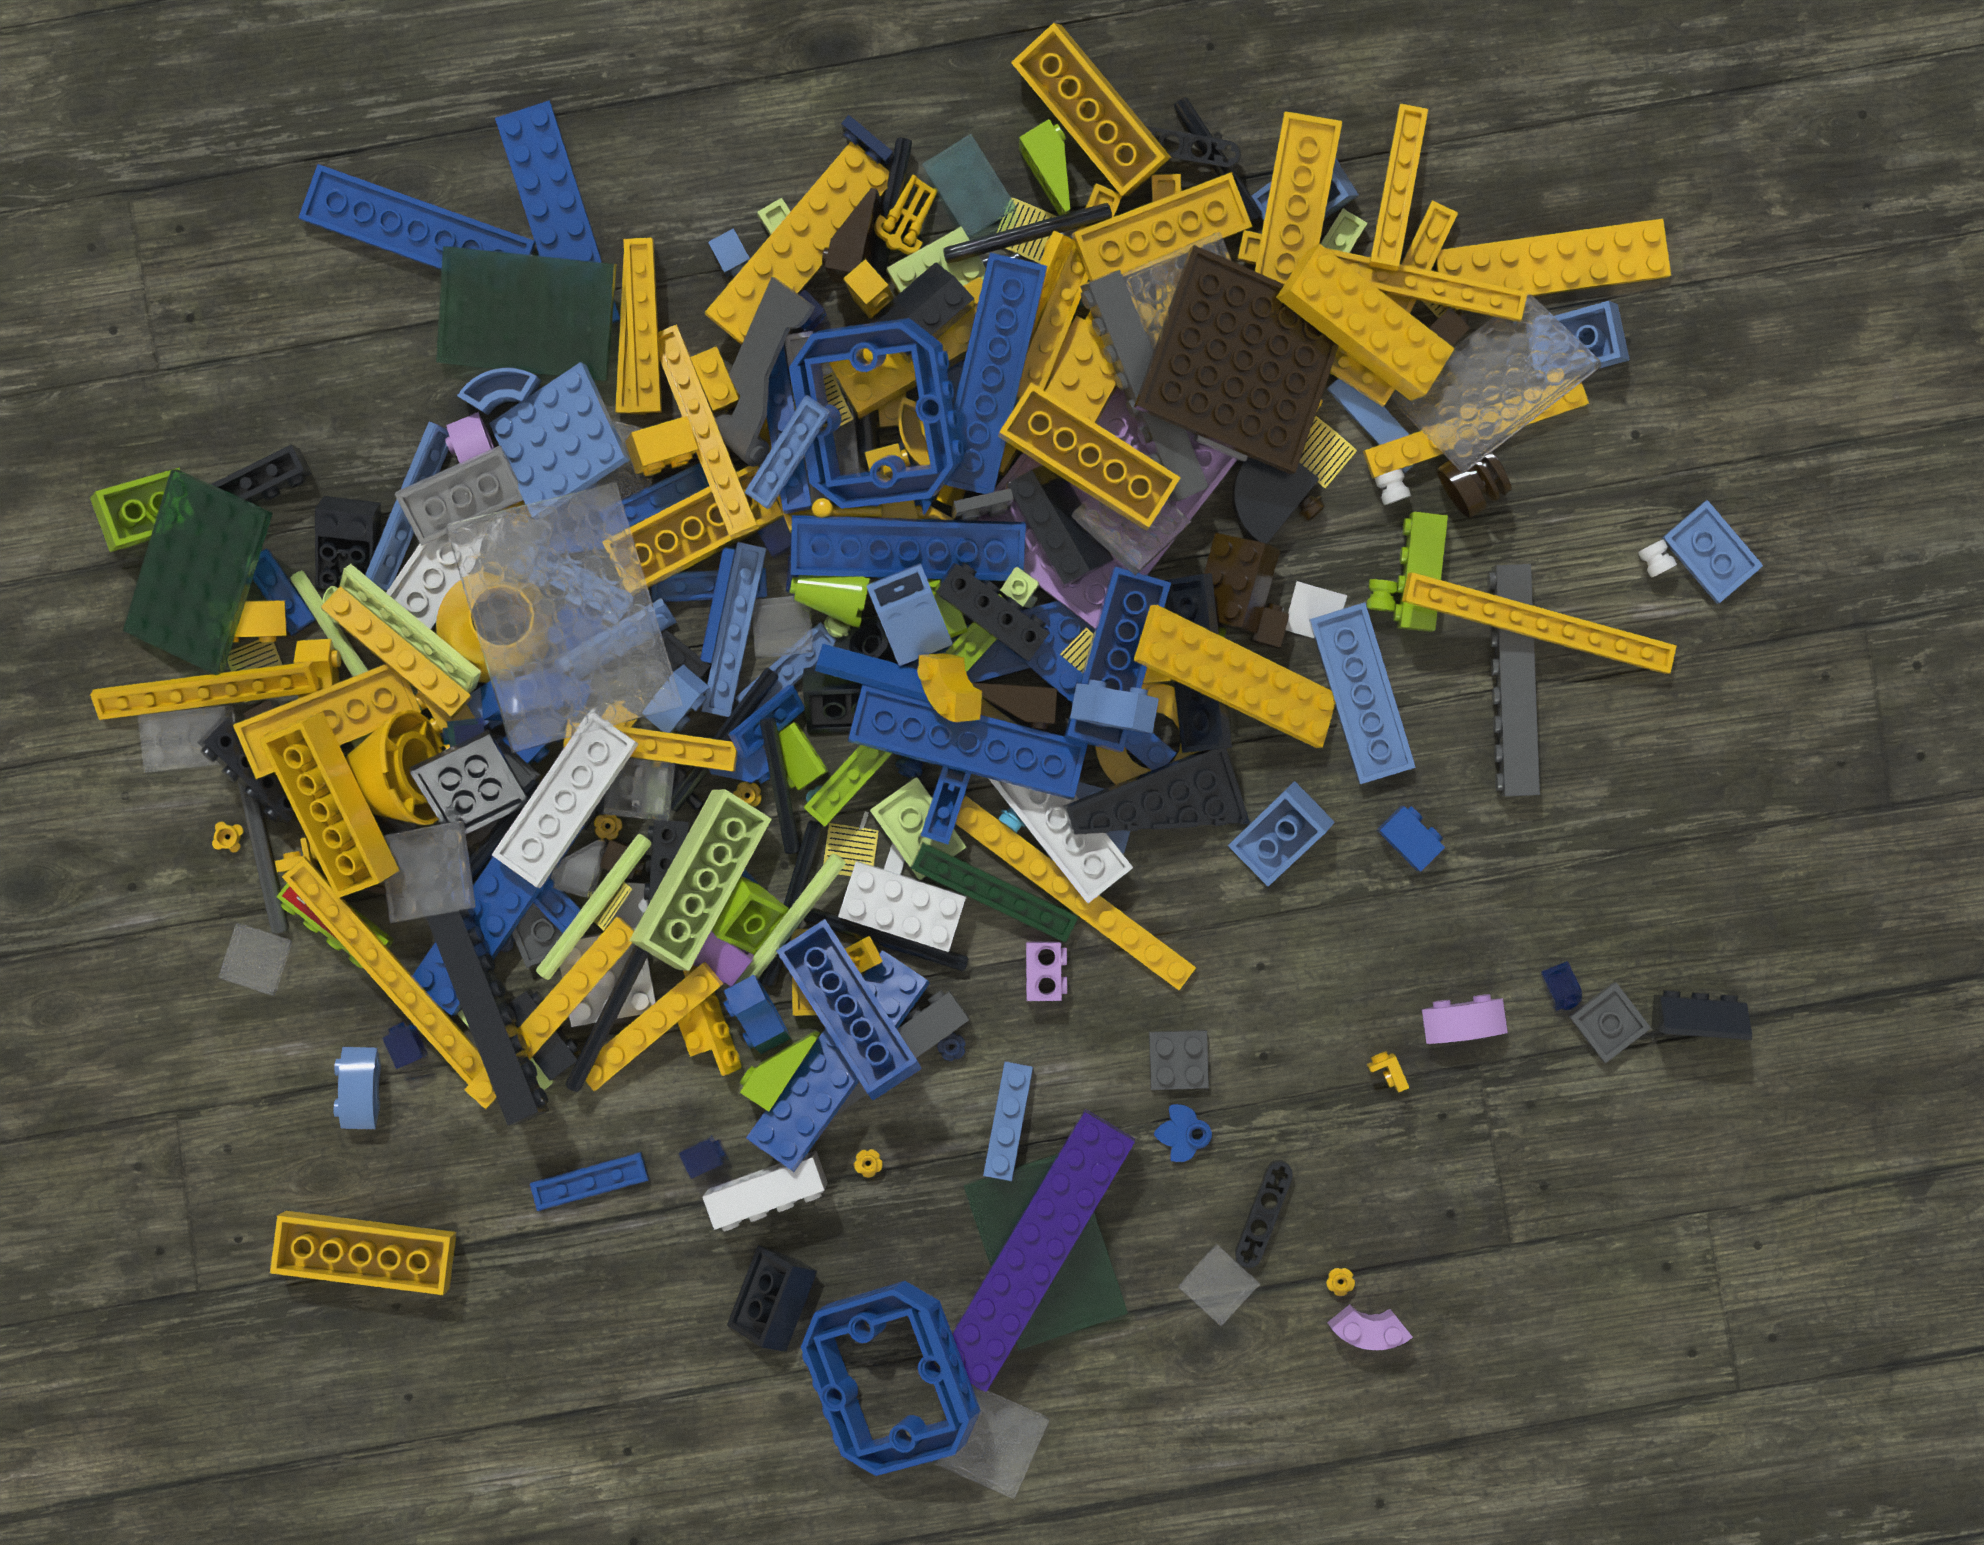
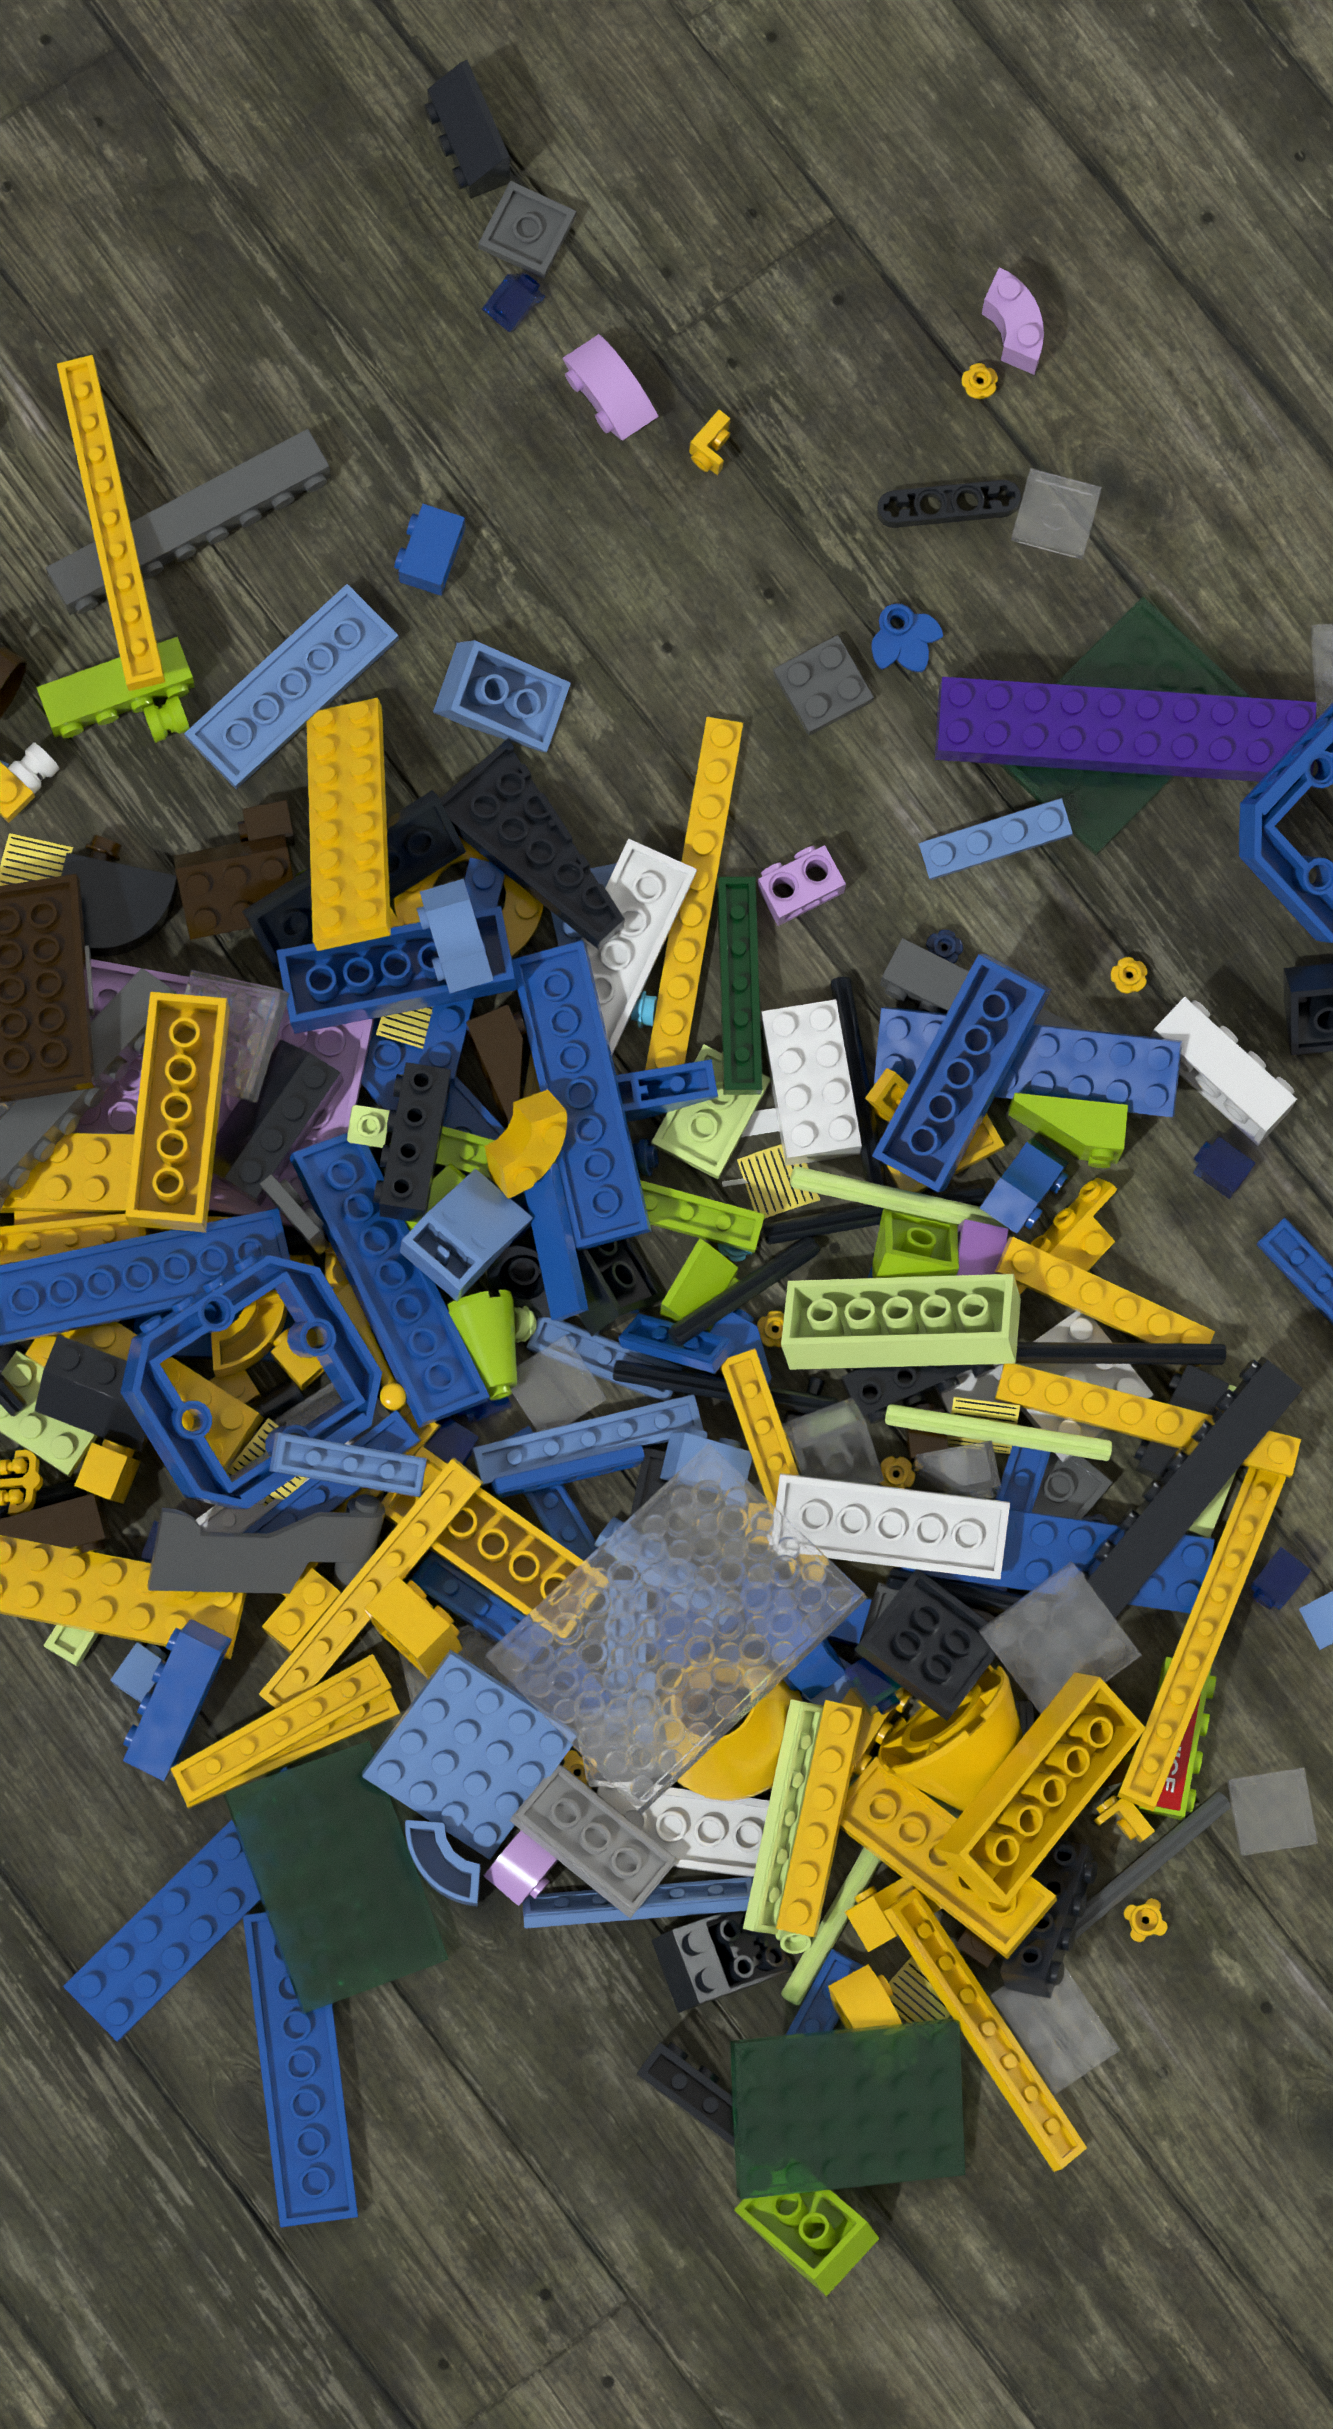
camera: 125 degrees left, 10 degrees down
white sticker [1286,581,1347,638] -> none
none -> blue brick [123,1619,232,1781]

